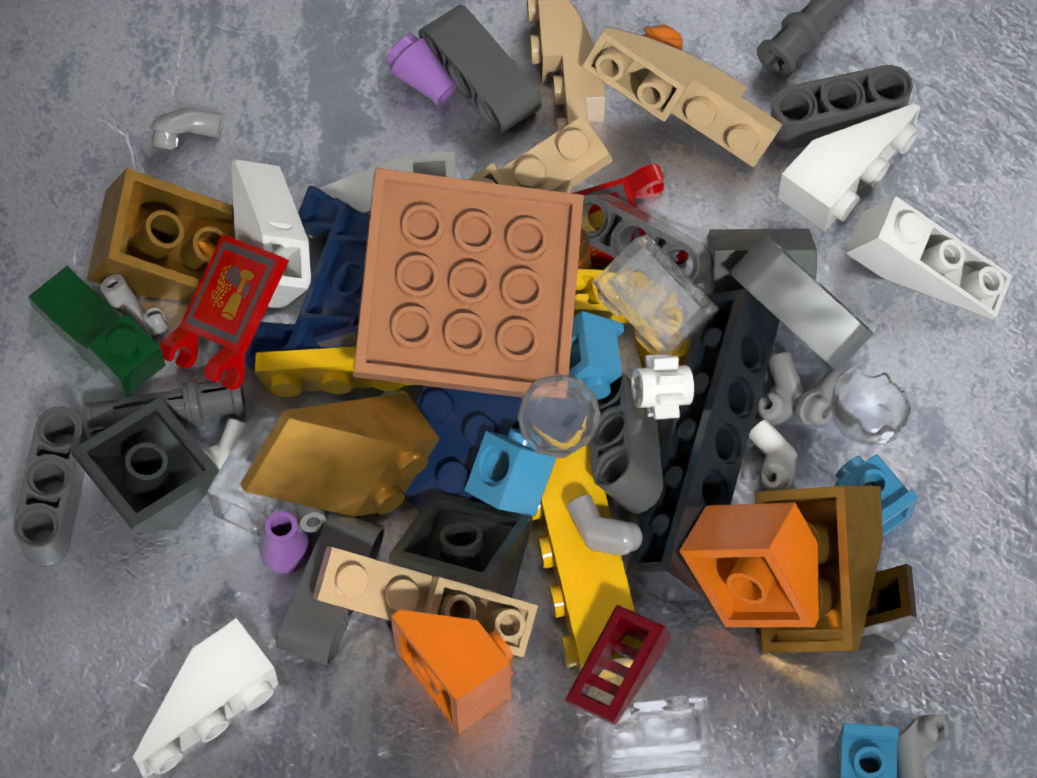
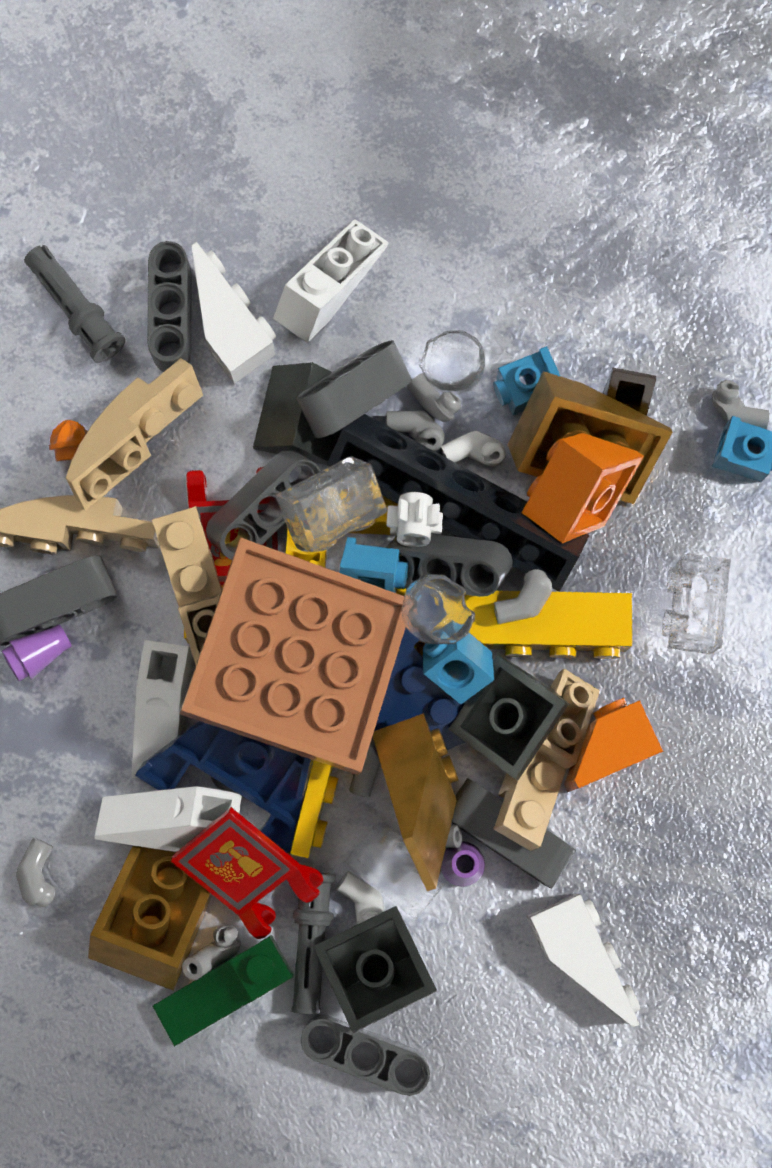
camera: 80 degrees left, 15 degrees up
dark red slope [565,605,671,726] -> none

